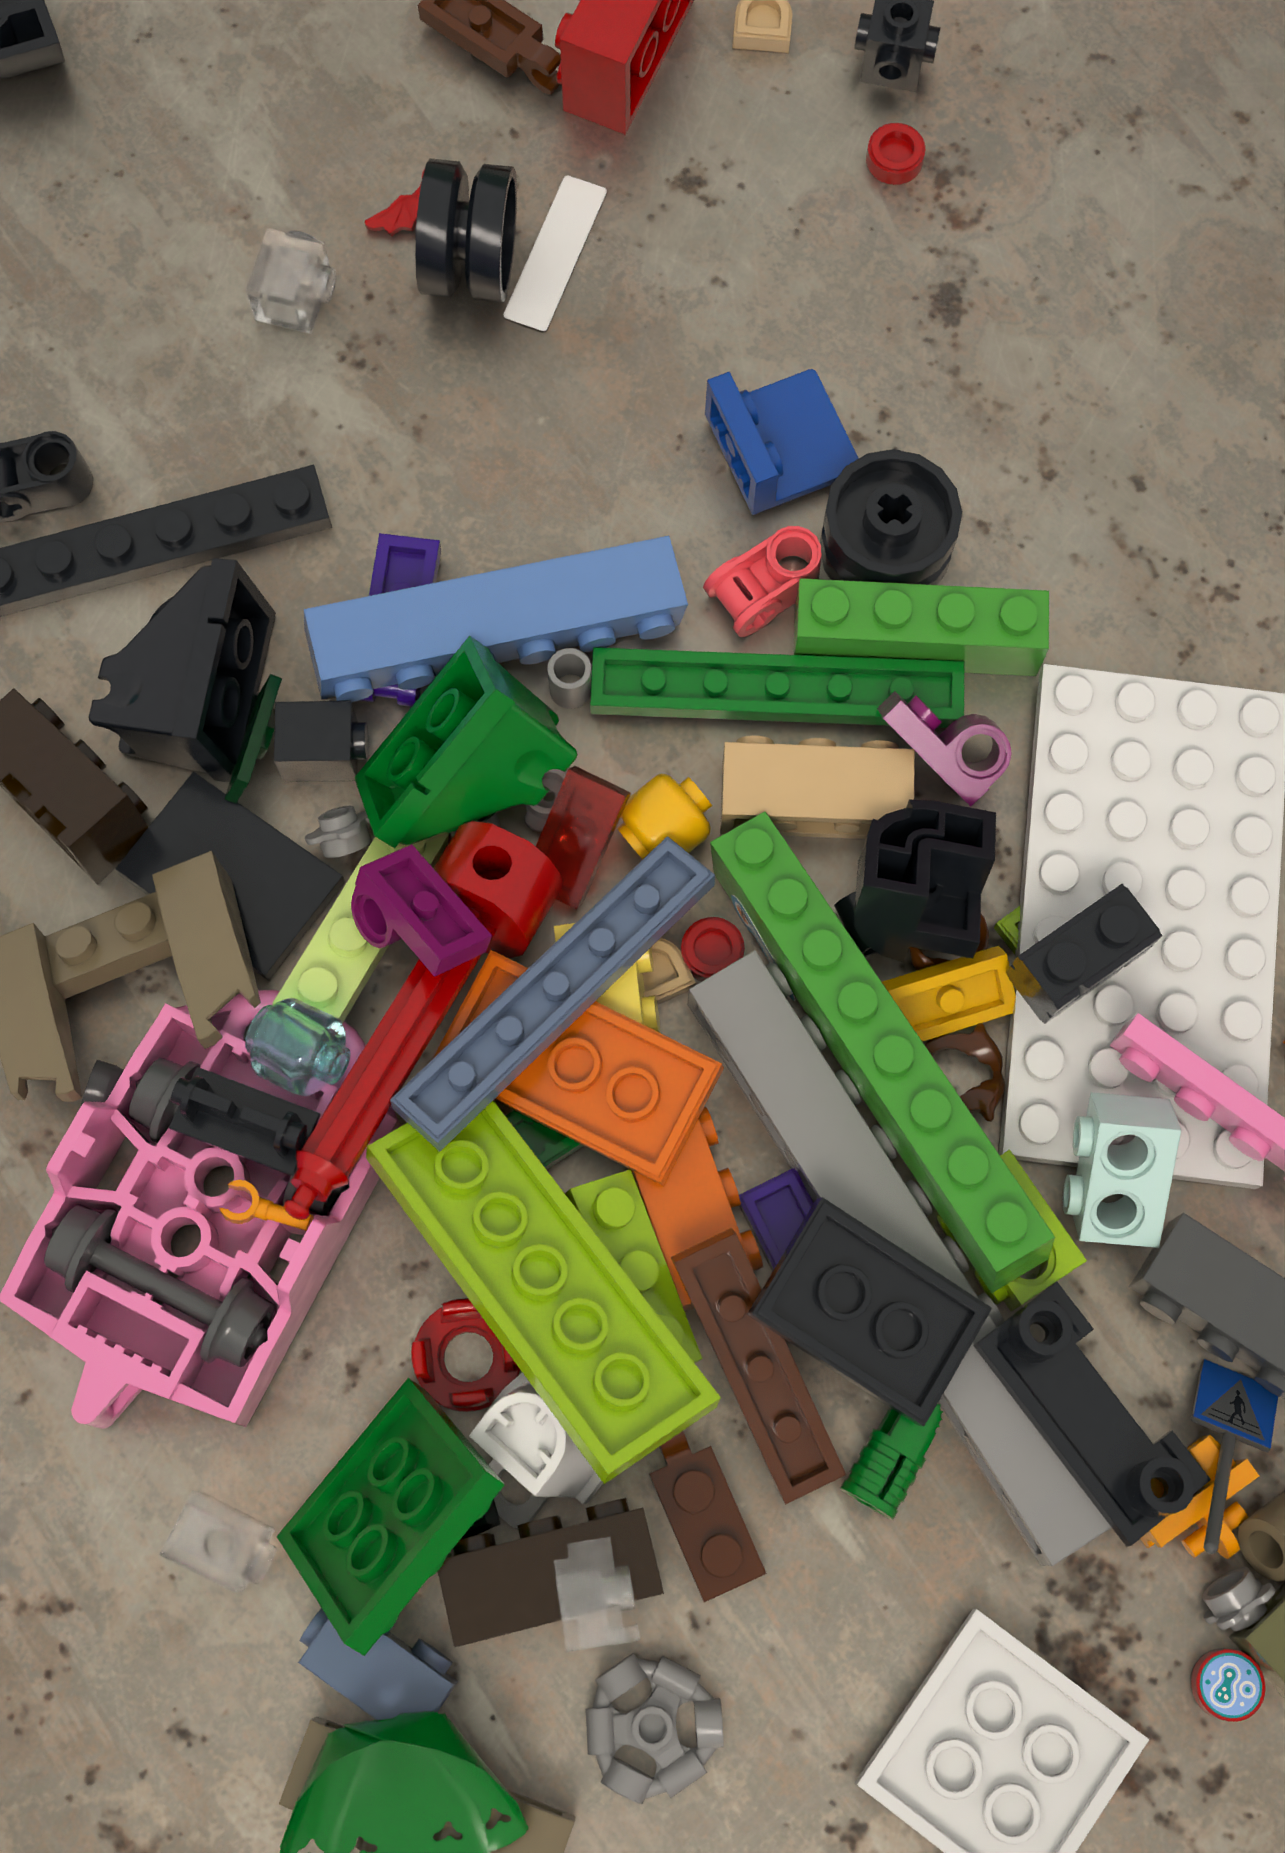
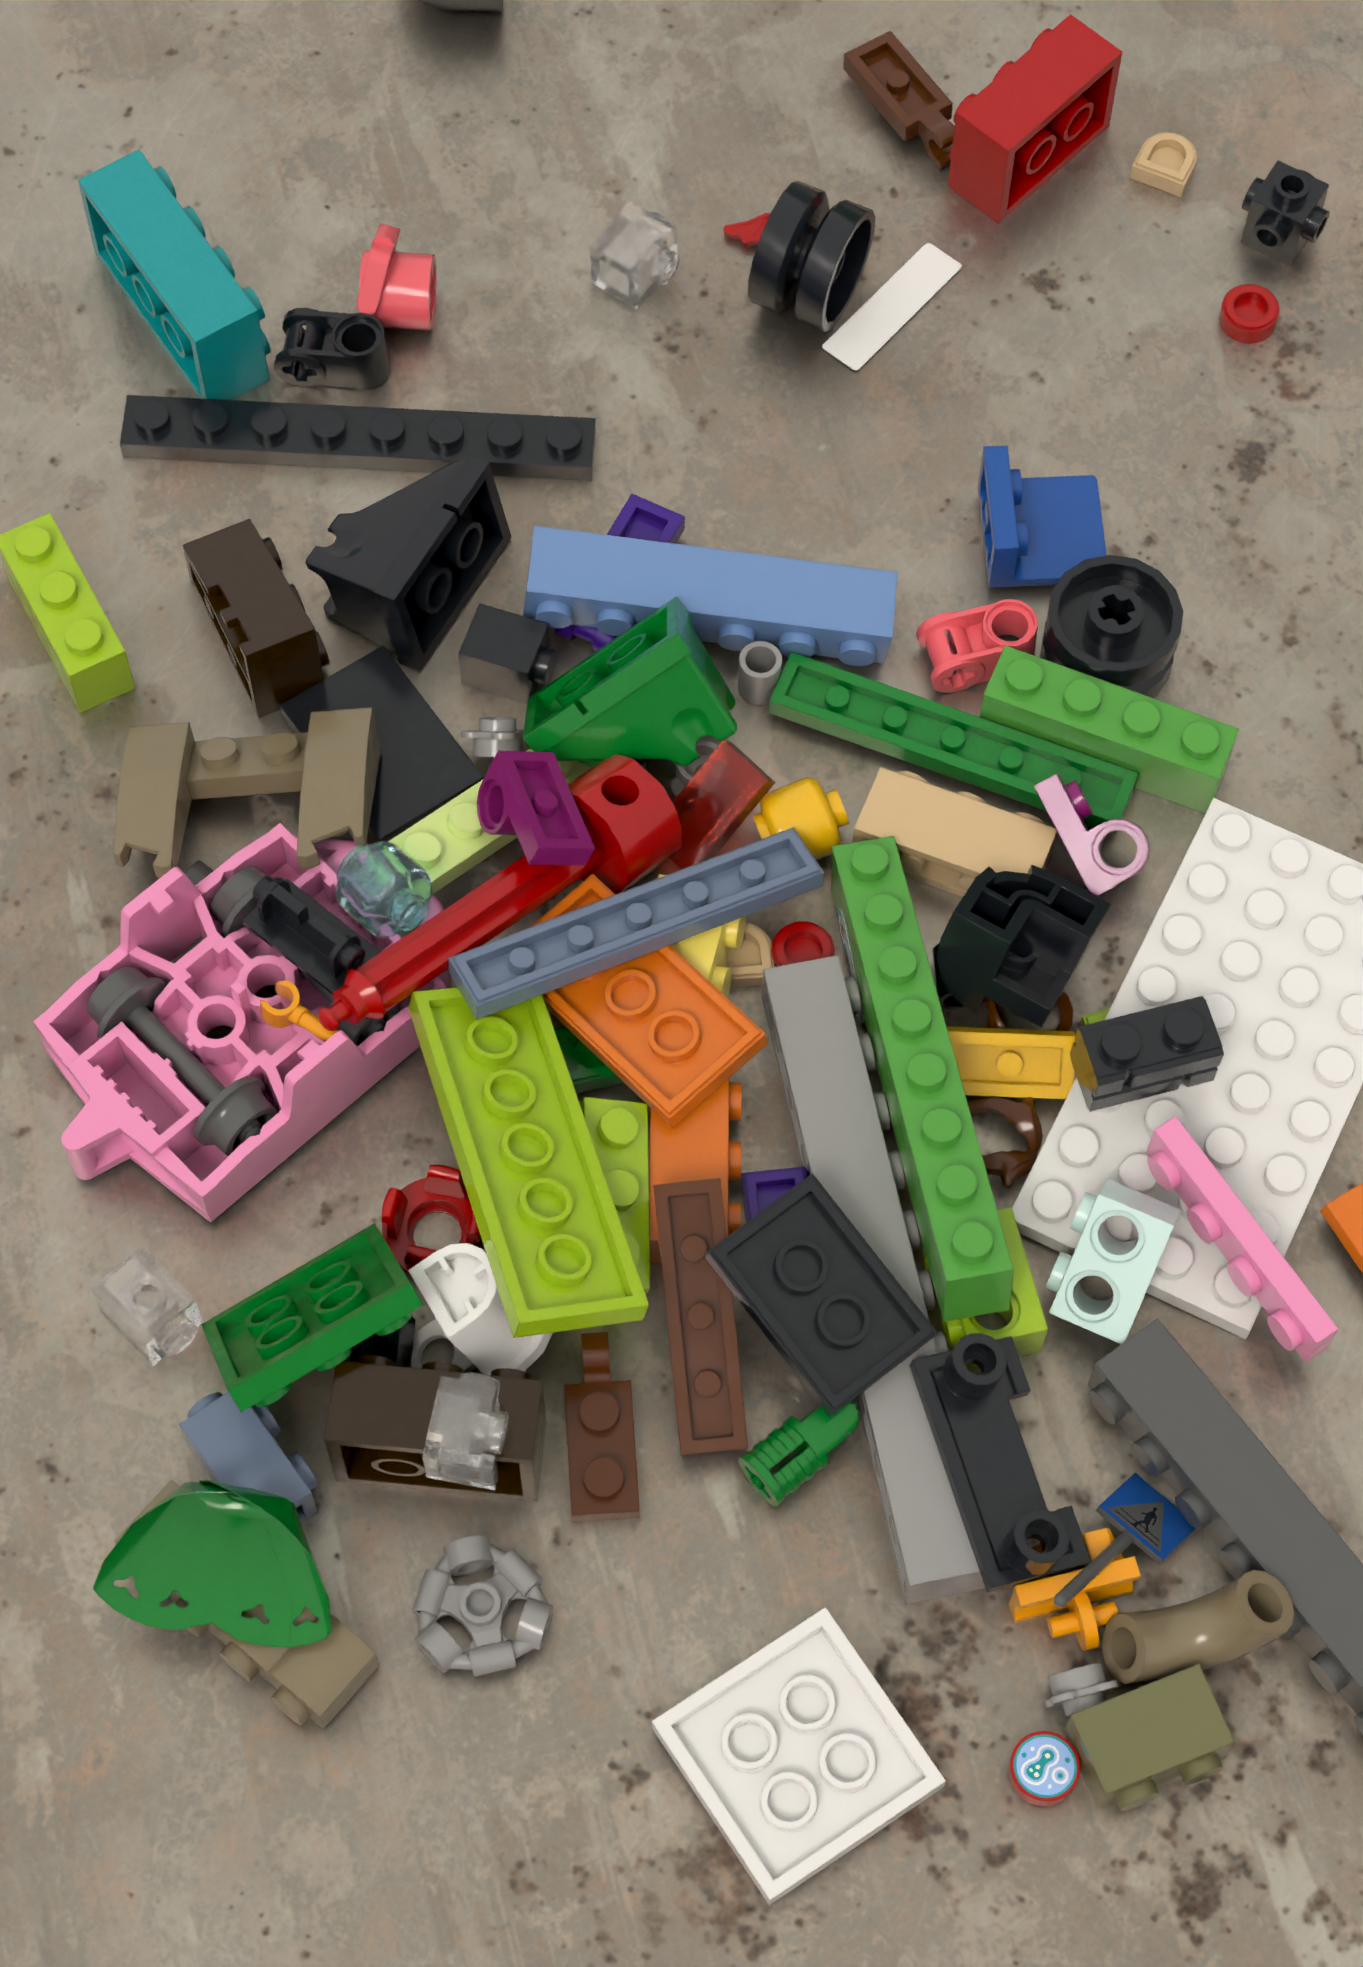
camera: 20 degrees right, 10 degrees down
dark green piece [224,674,282,804] -> none
none -> coral piece [357,223,437,331]

